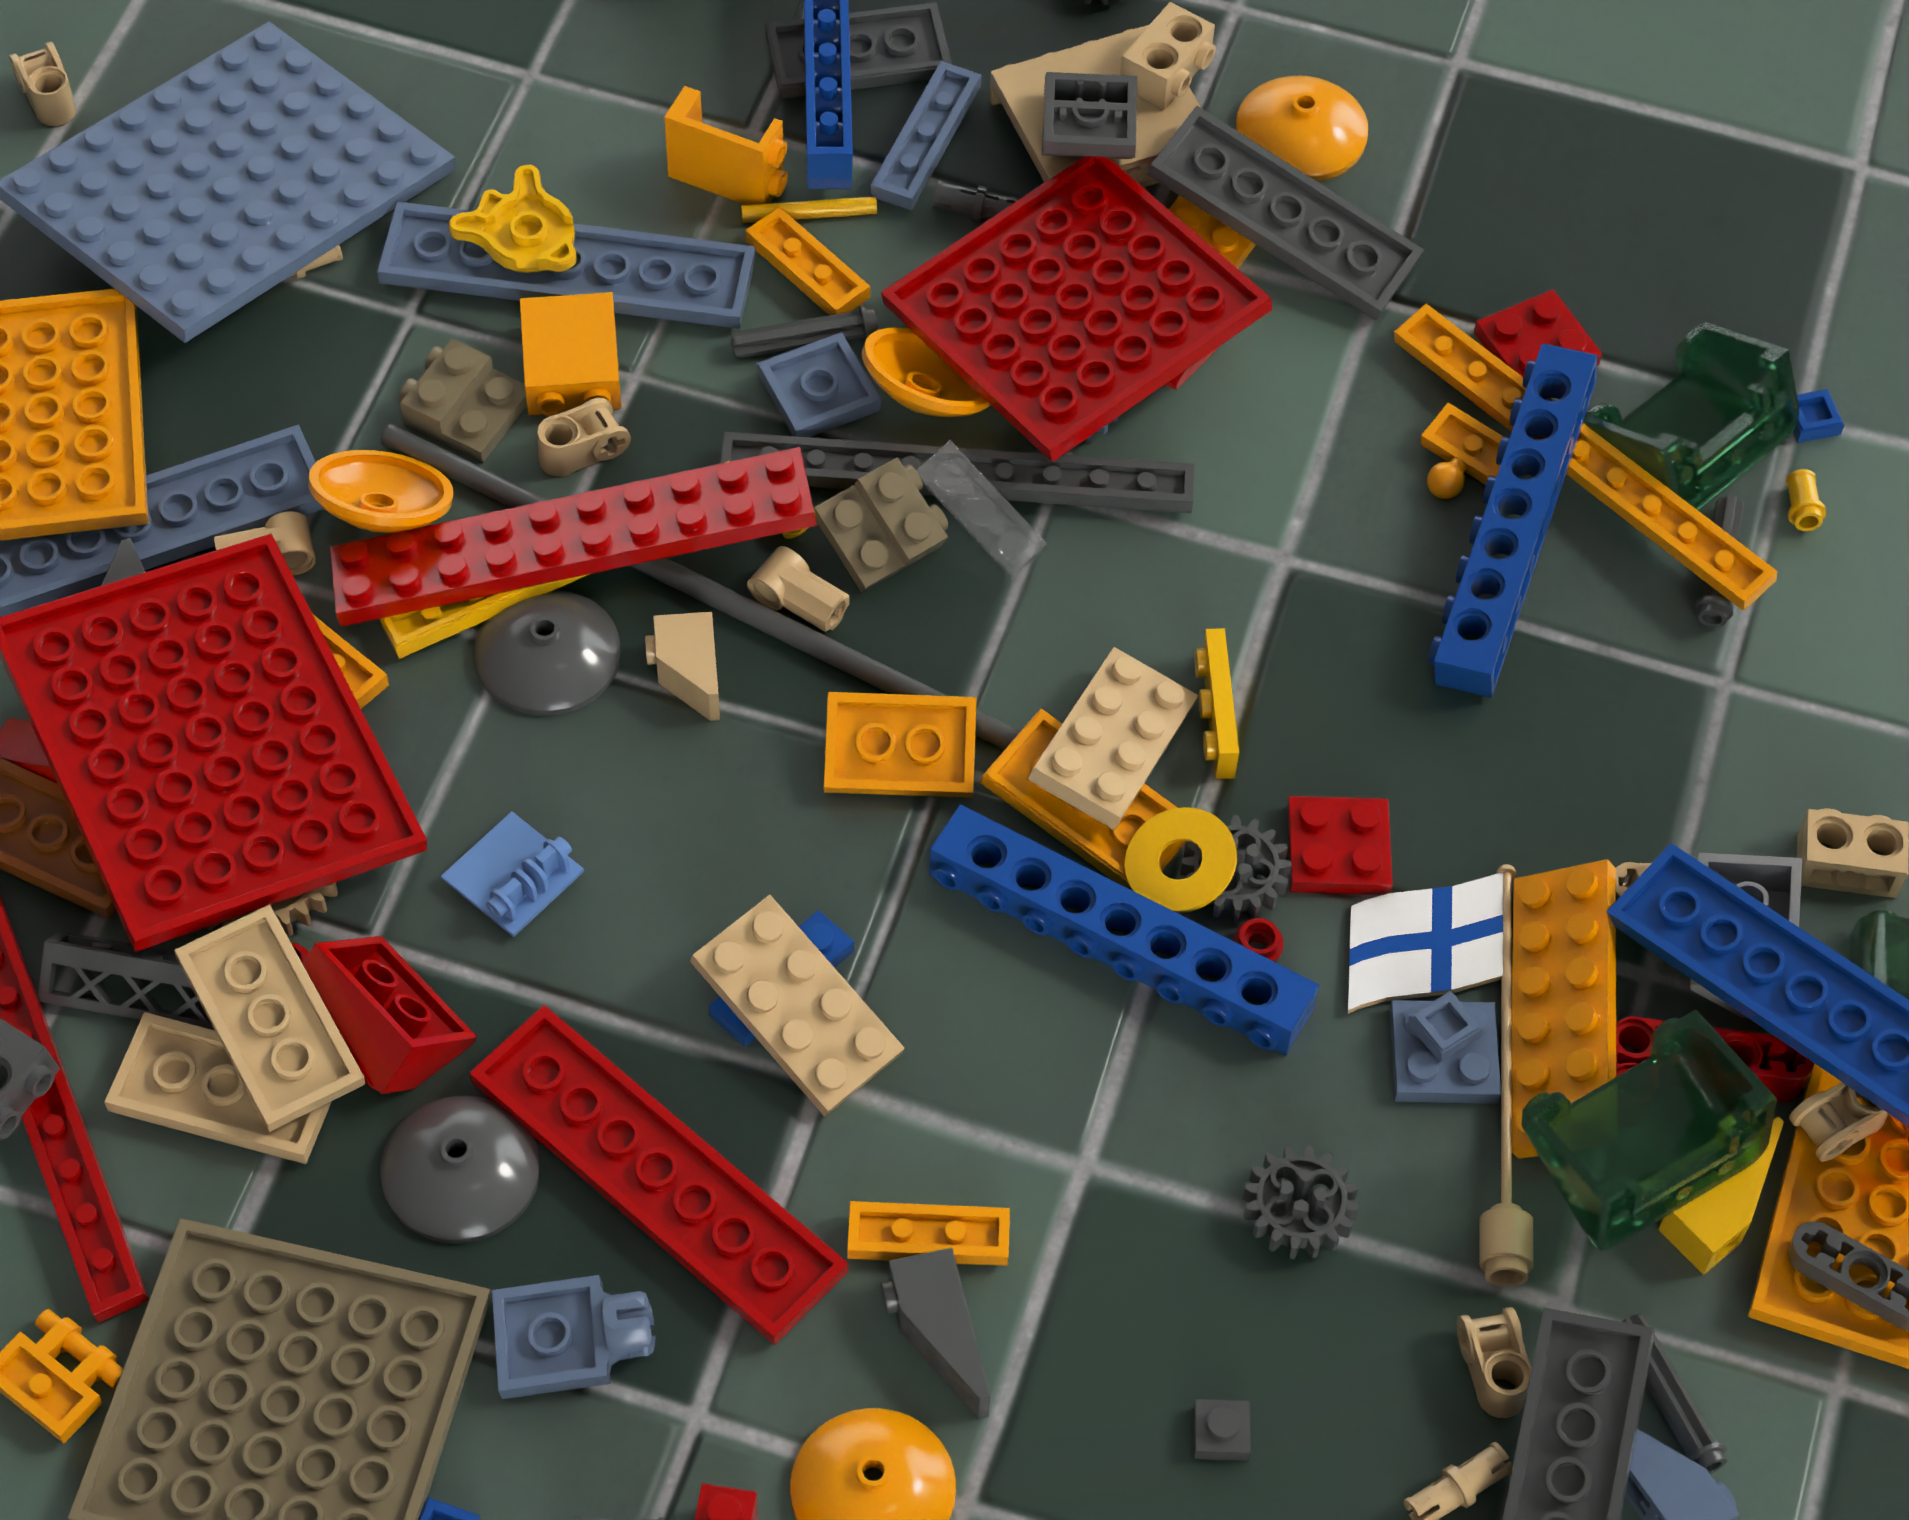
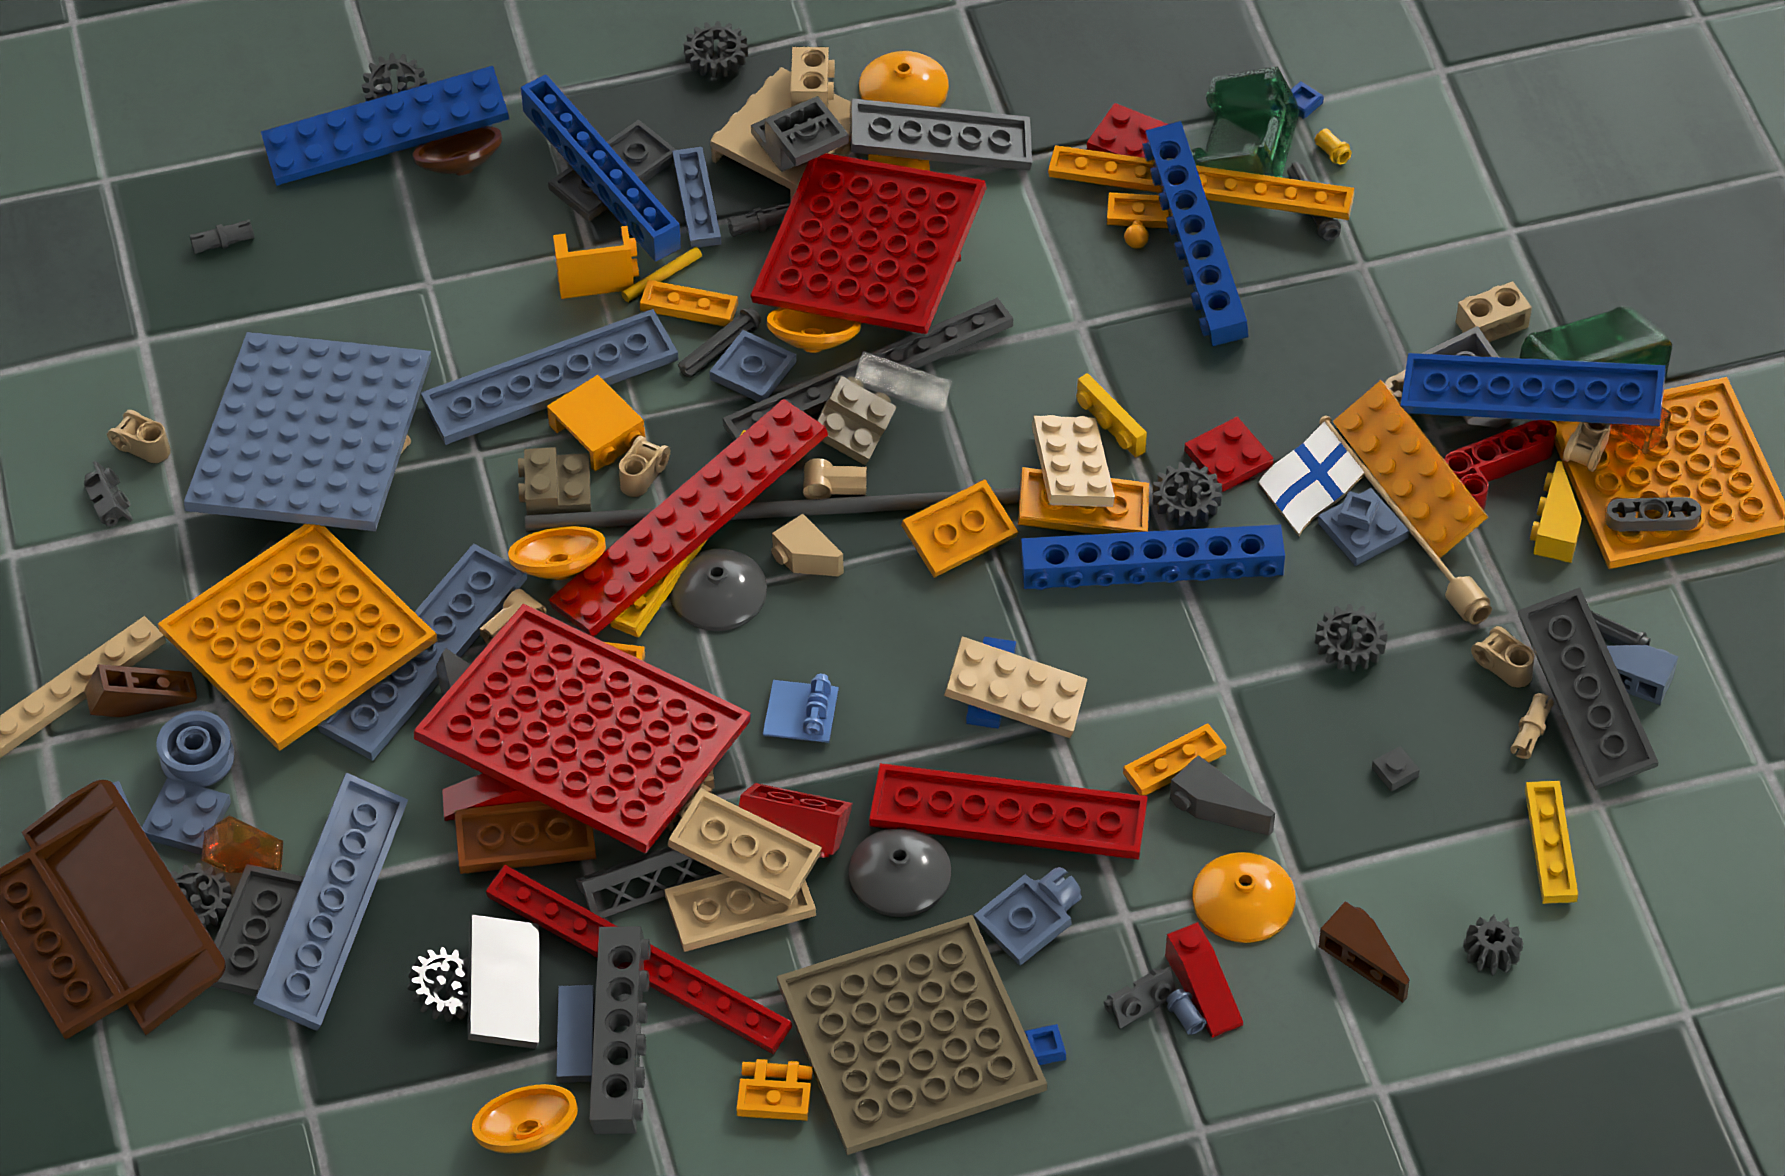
camera: 30 degrees left, 5 degrees down
yellow tile [449,165,577,273] -> none
yellow gear [1125,807,1237,913] -> none
red plate [1233,918,1284,962] -> none
clear green windscreen [1521,1009,1777,1251] -> none

